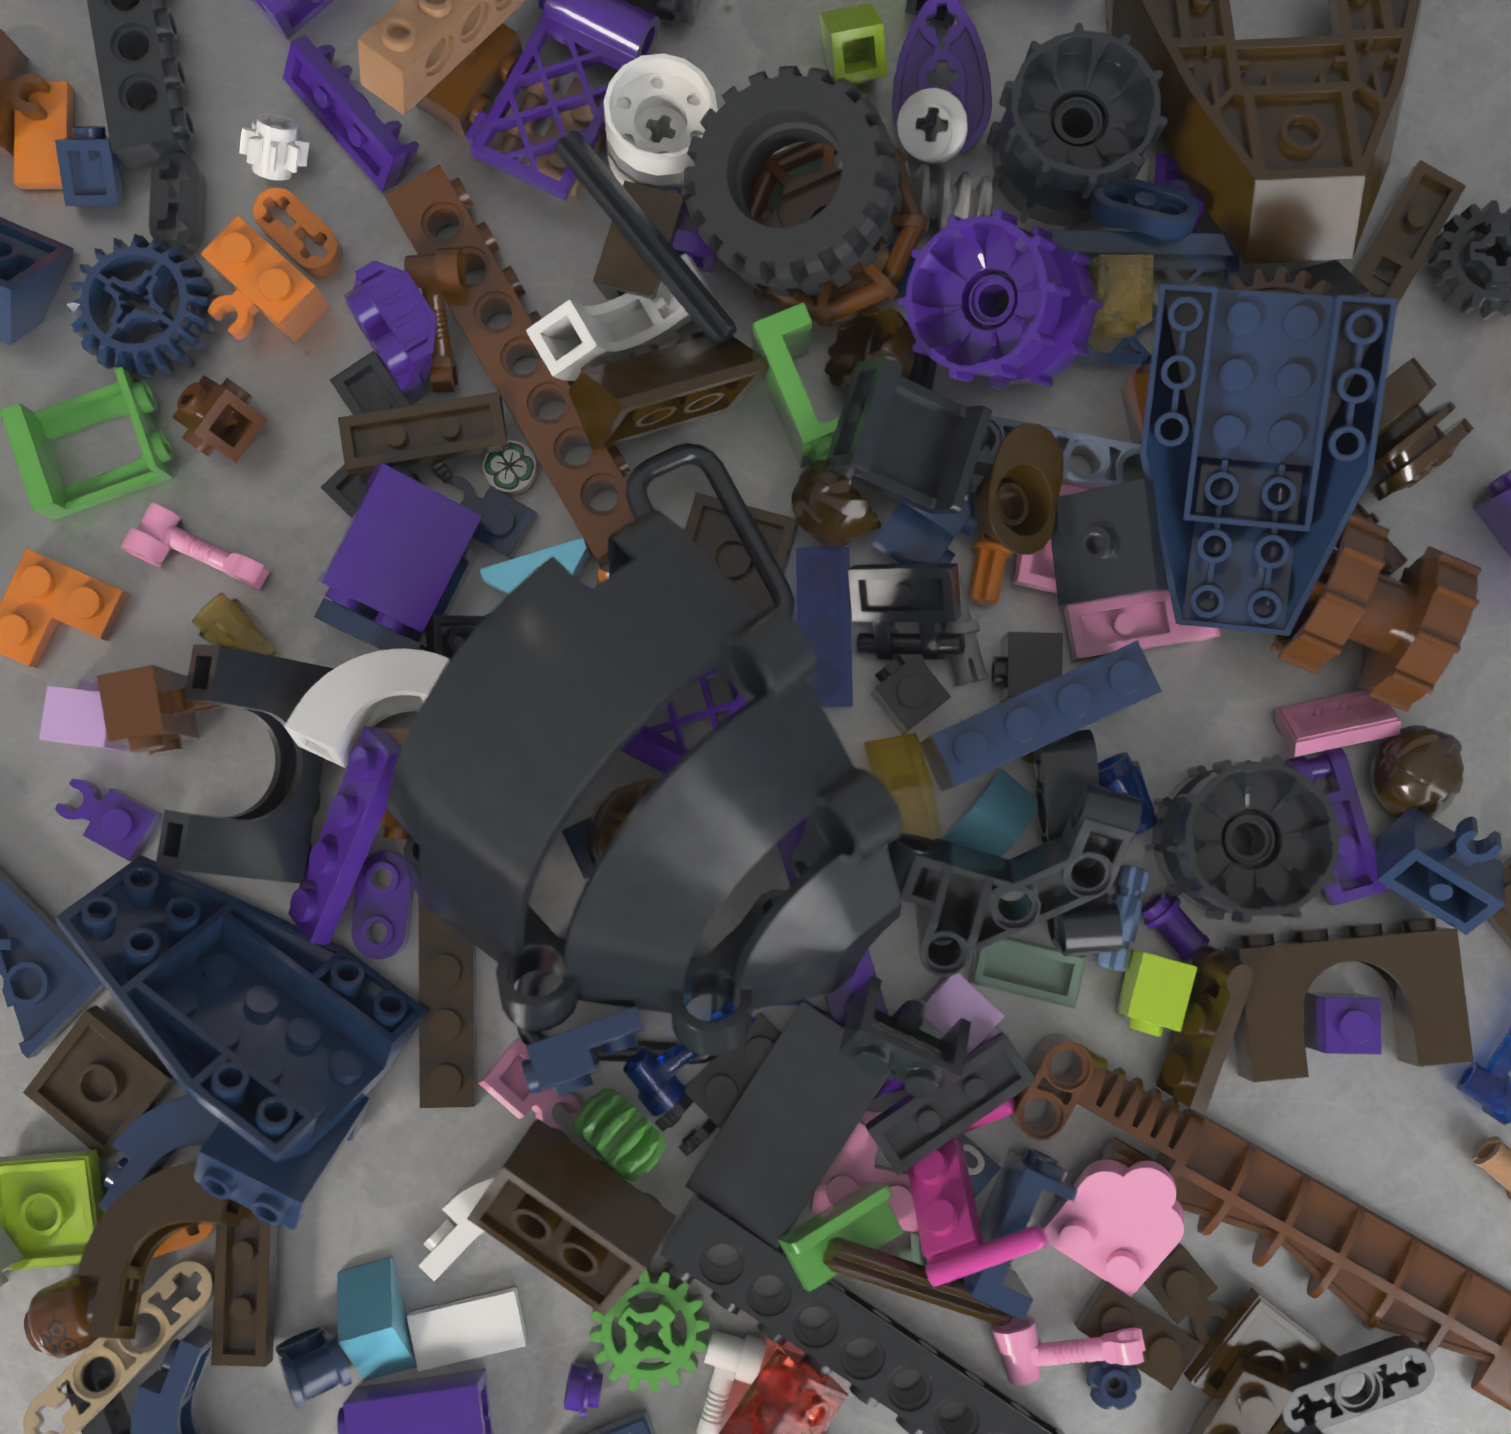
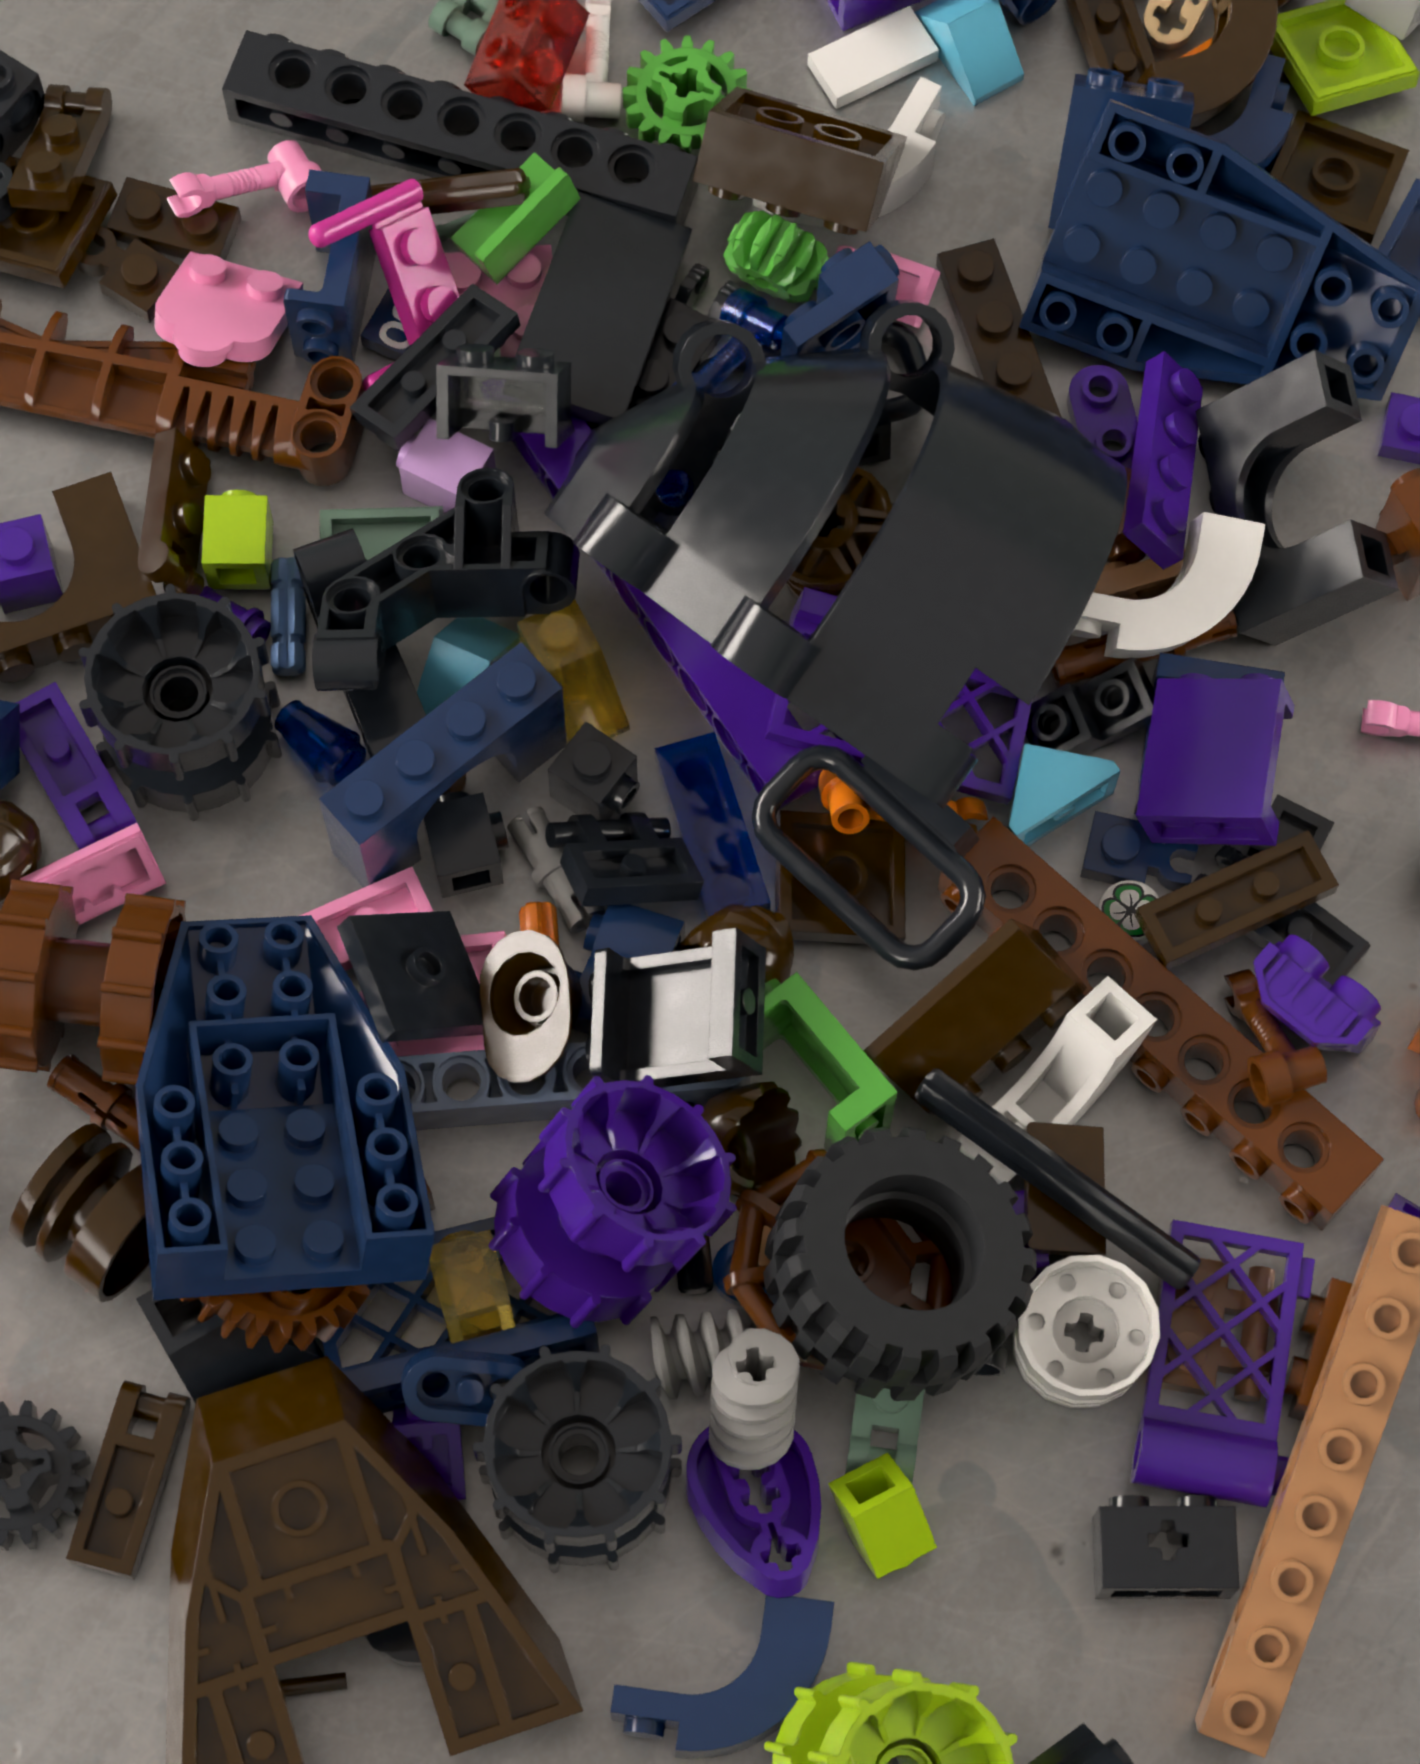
camera: 165 degrees right, 15 degrees down
clear yellow cone [192,592,275,655] -> none
dark purple plate [563,1361,603,1418] -> none
dark blue plate [1086,1361,1141,1410] -> none

